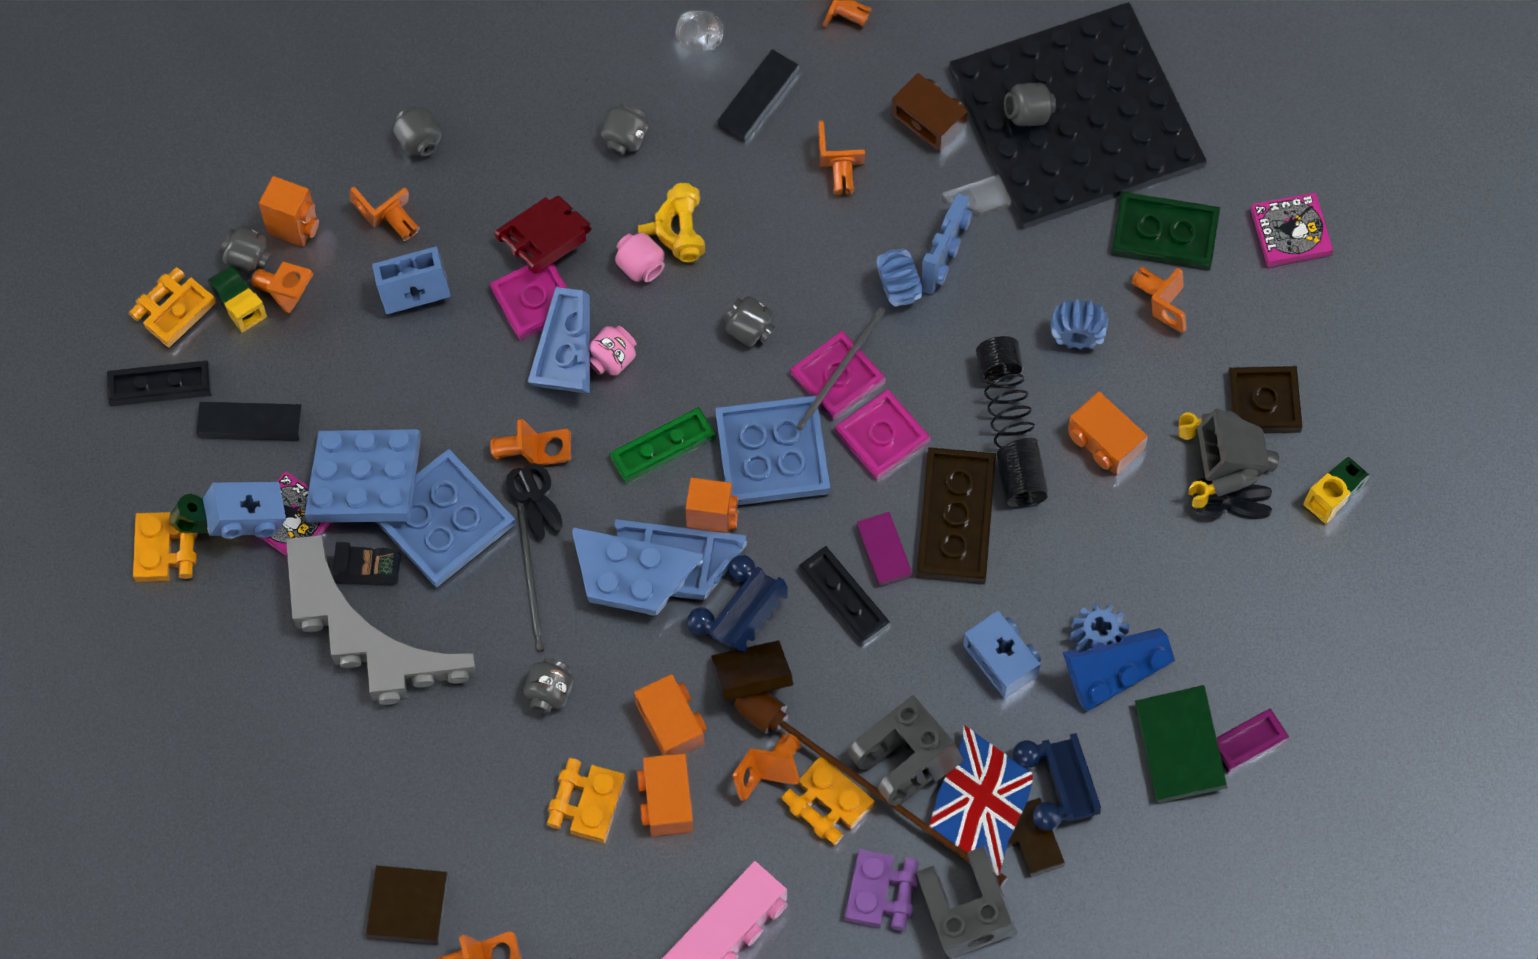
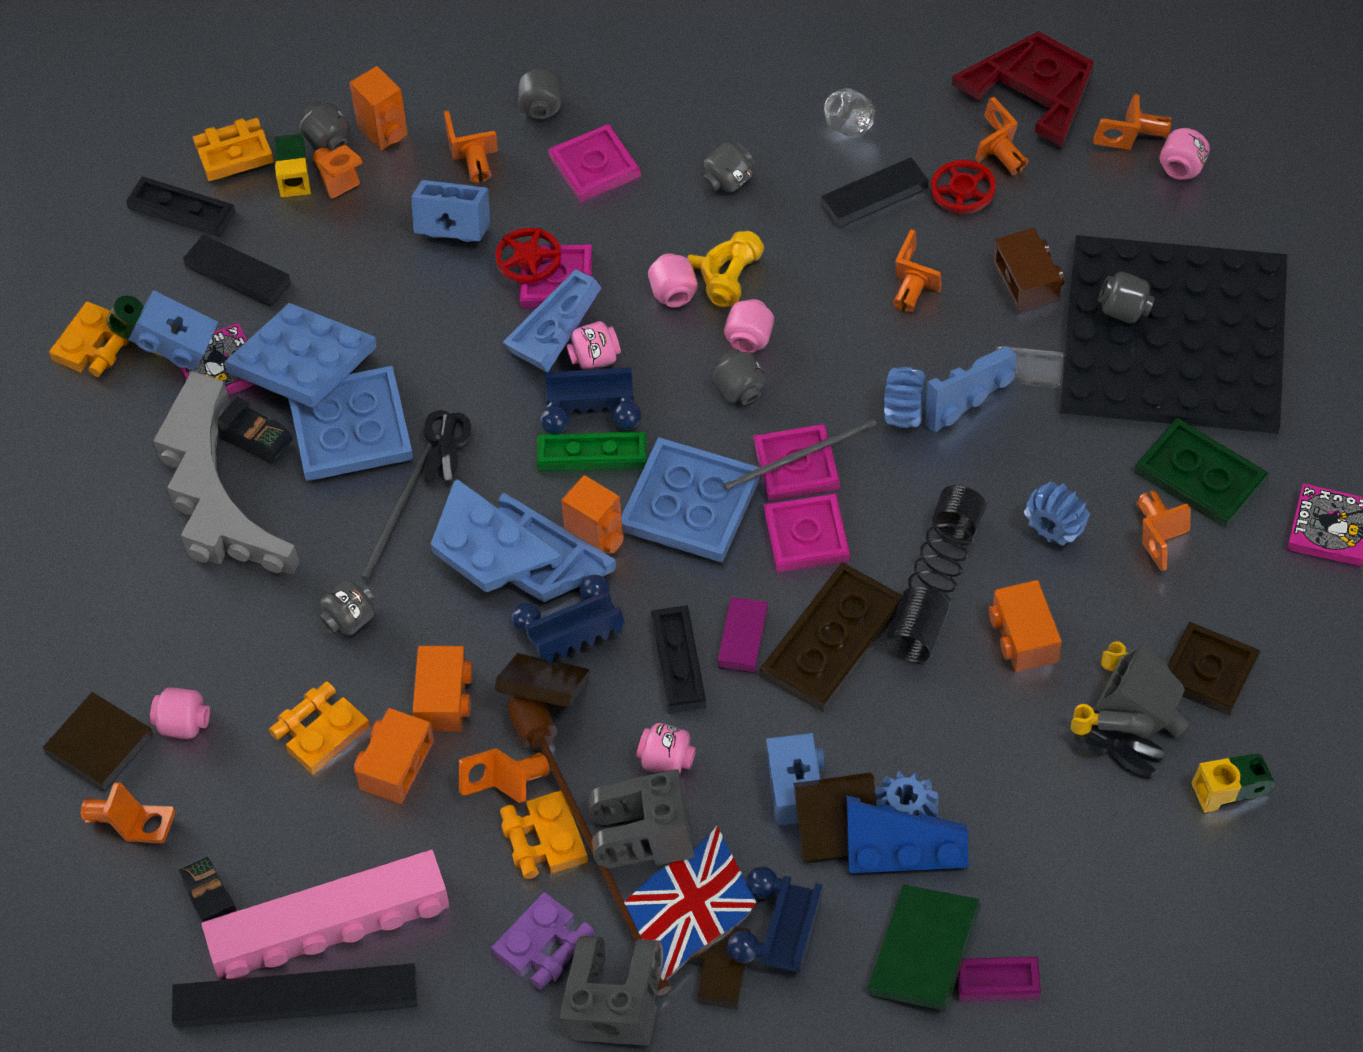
camera: 30 degrees right, 10 degrees down
orange bracket [490,419,571,466] -> none
dark red plate [494,196,592,274] -> none
none -> bright pink head [150,687,210,739]
none -> red wheel [495,227,561,284]
none -> dark blue gear [540,367,641,434]
none -> dark pink tile [548,124,641,203]
none -> bright pink head [636,723,696,774]
none -> bright pink head [724,299,774,353]
none -> dark brown tile [793,772,877,862]
none -> red wheel [931,160,996,215]

